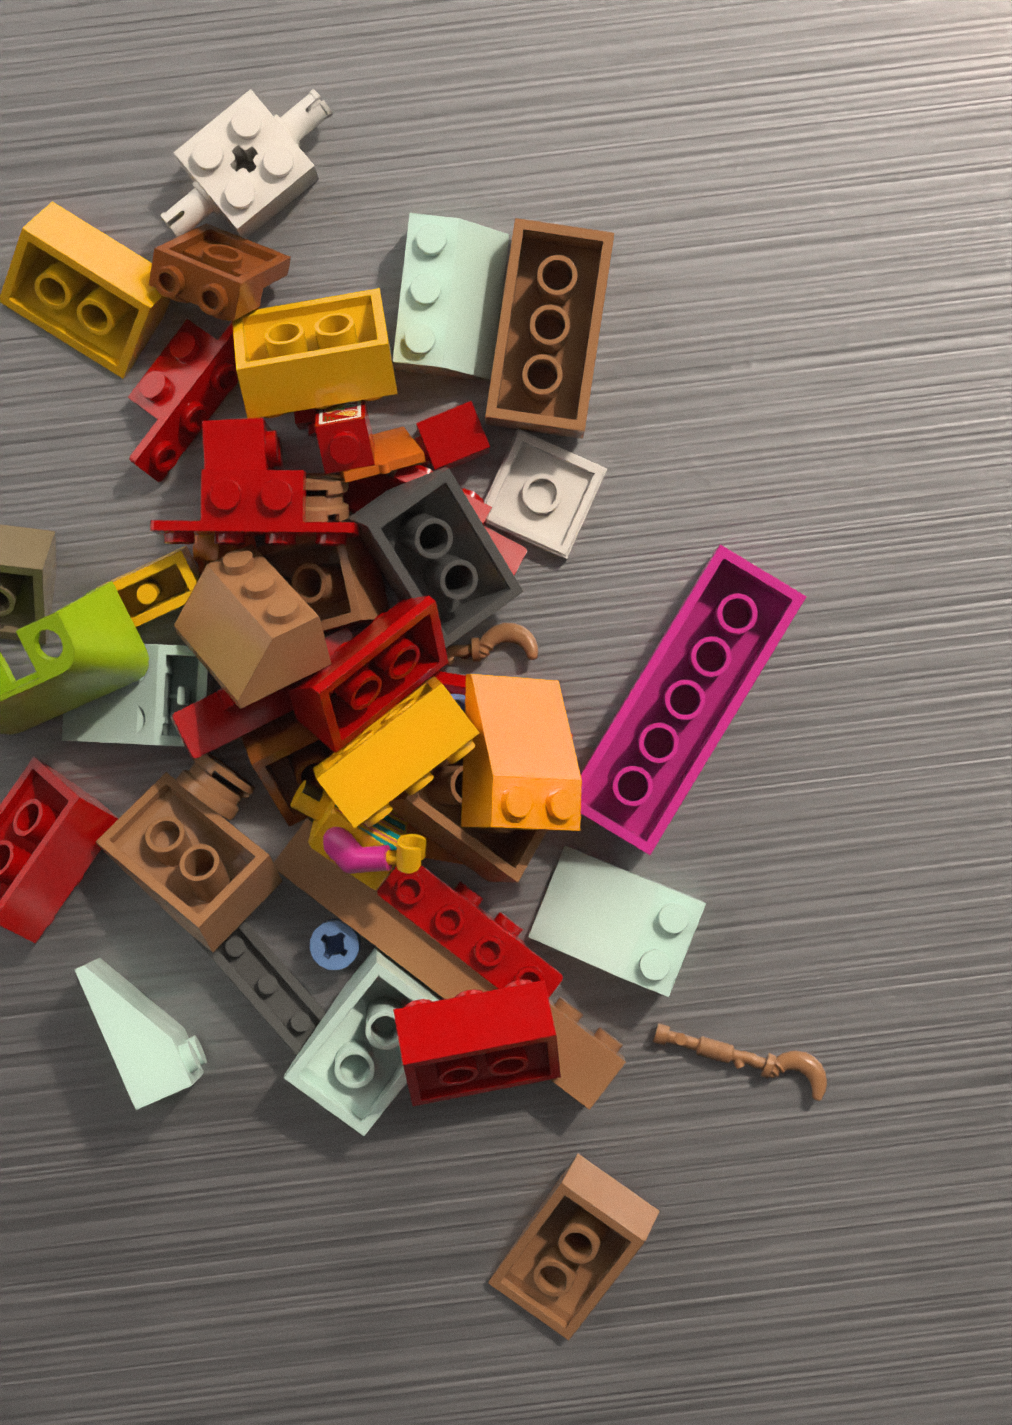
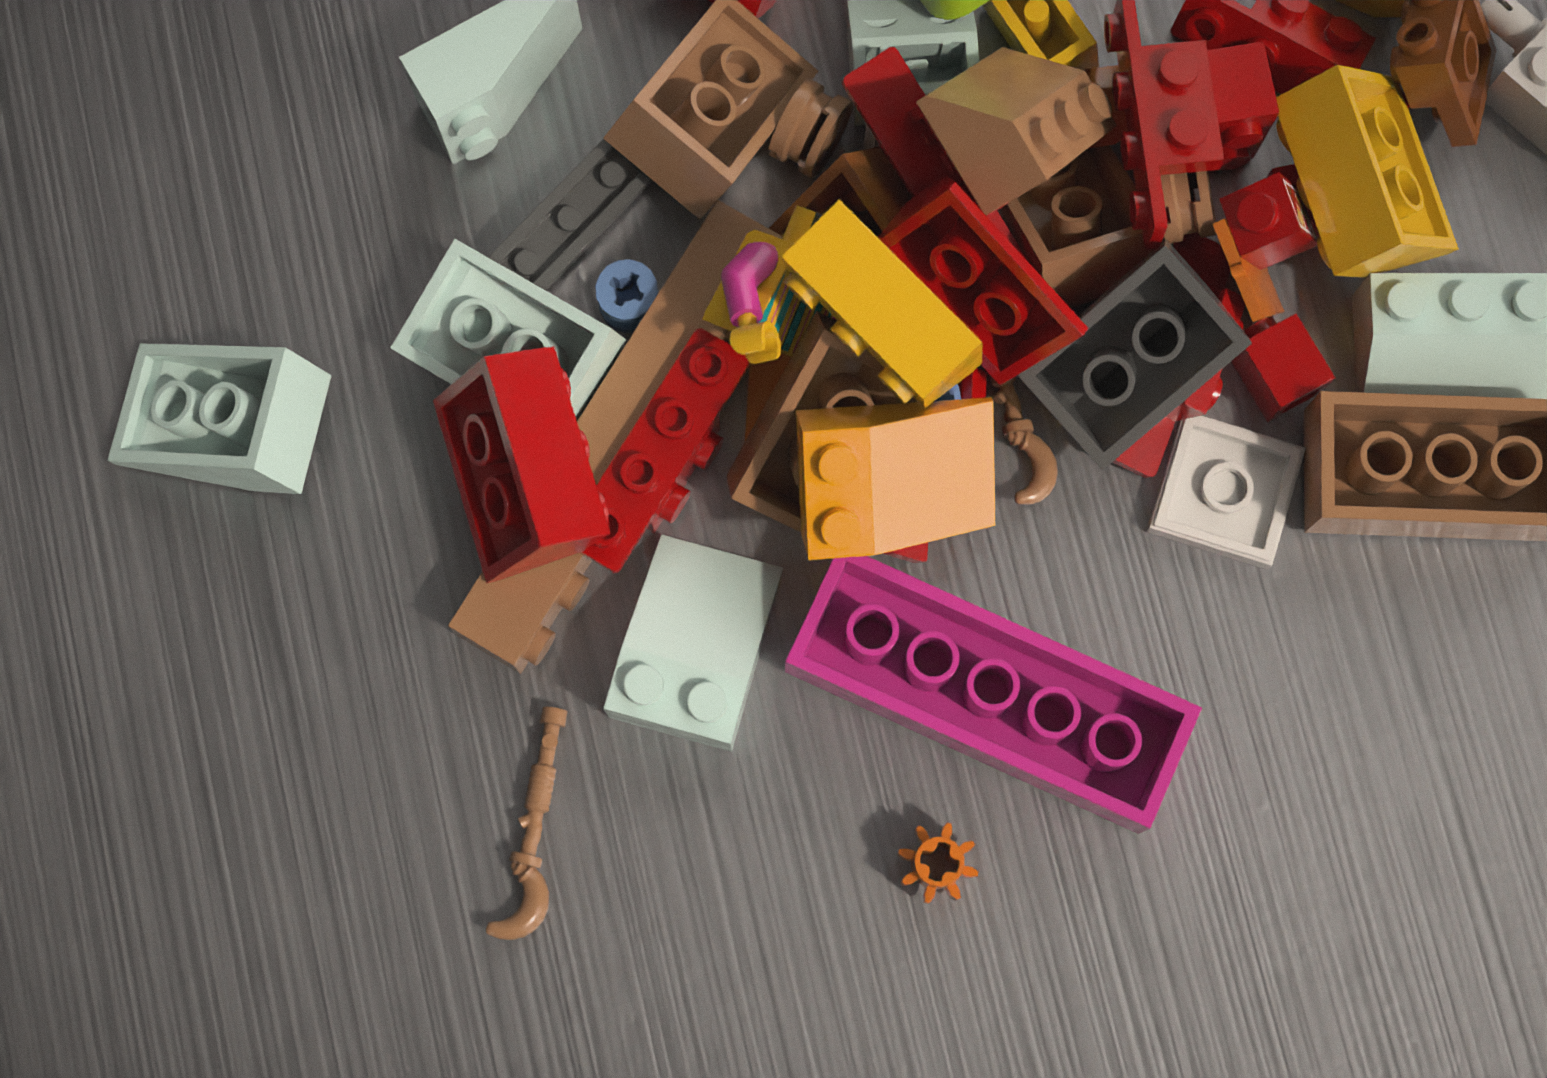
camera: 85 degrees right, 10 degrees down
medium nougat slope [488,1154,660,1340] -> none
none -> light aqua slope [107,343,332,494]
none -> orange gear [897,822,978,904]

